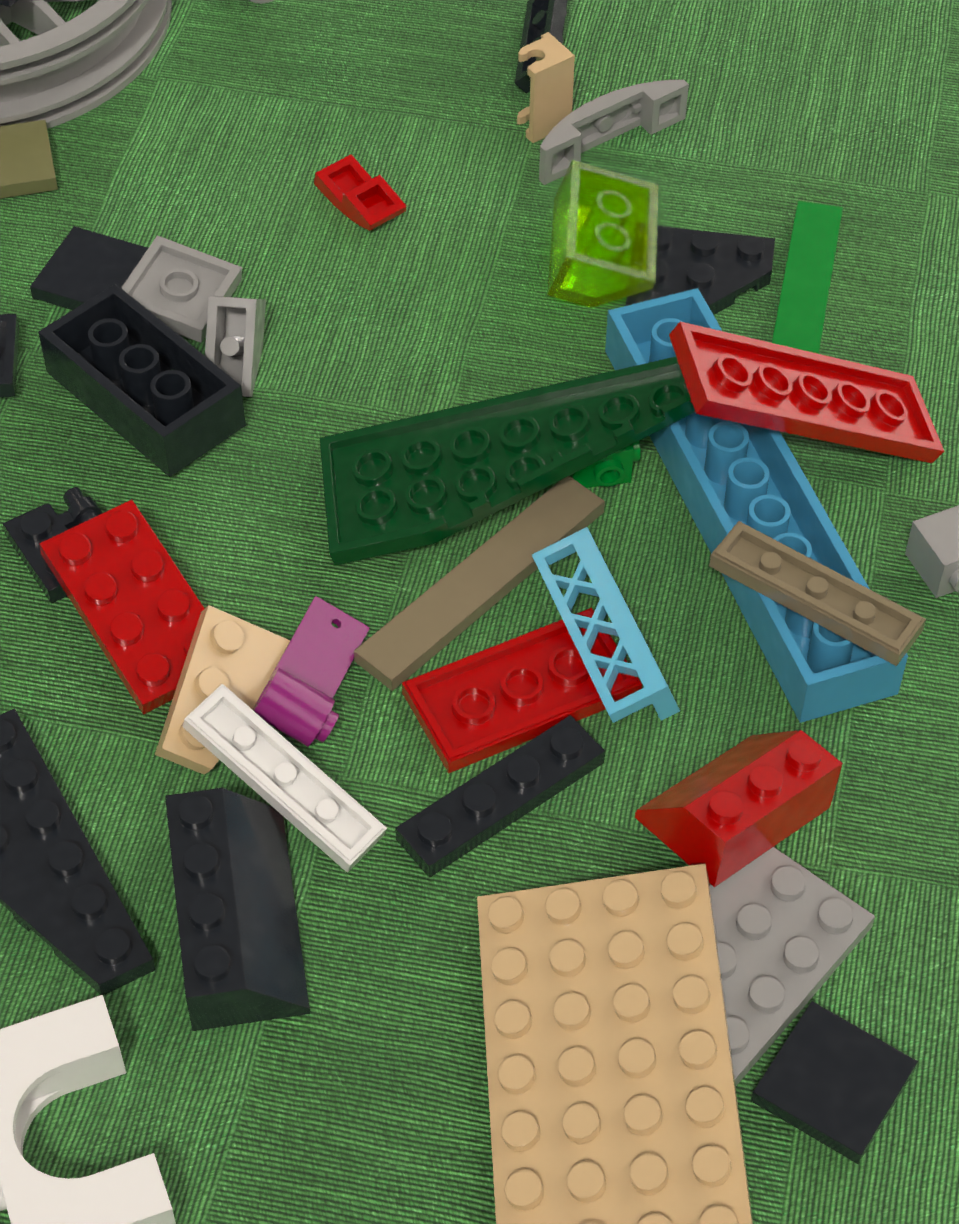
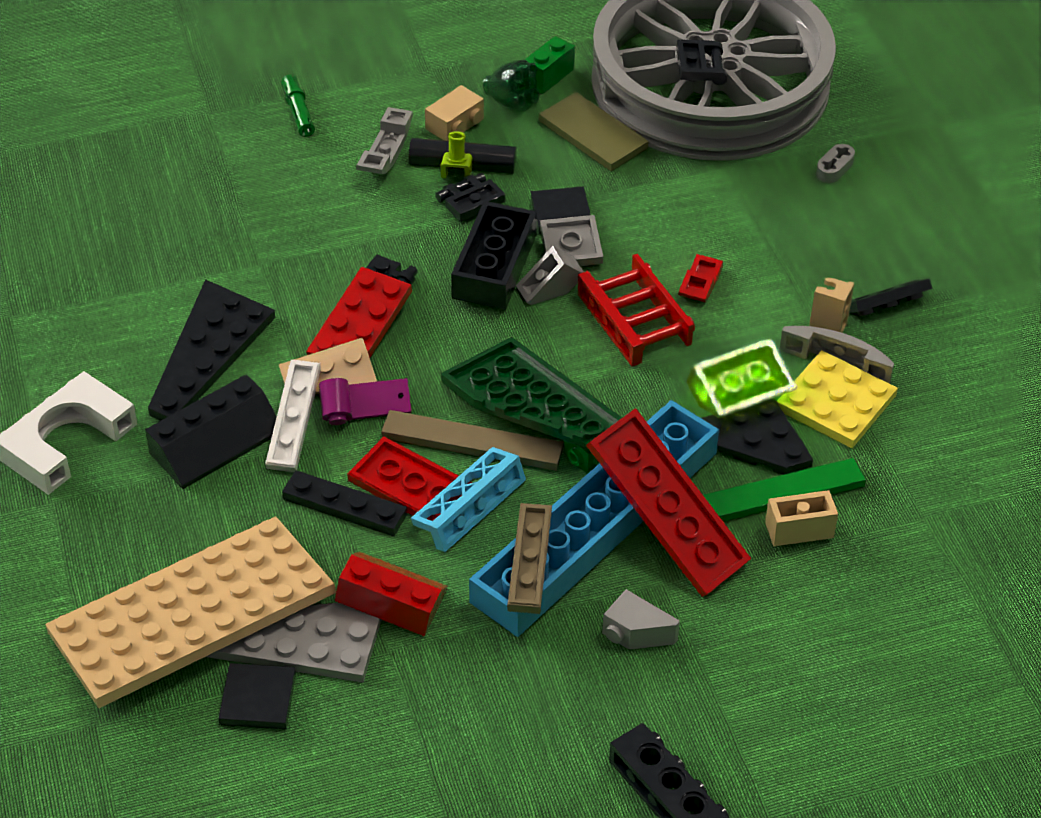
camera: 60 degrees right, 5 degrees down
none -> red fence [577,253,695,367]
none -> tan brick [765,490,838,547]
none -> light yellow plate [776,350,898,448]

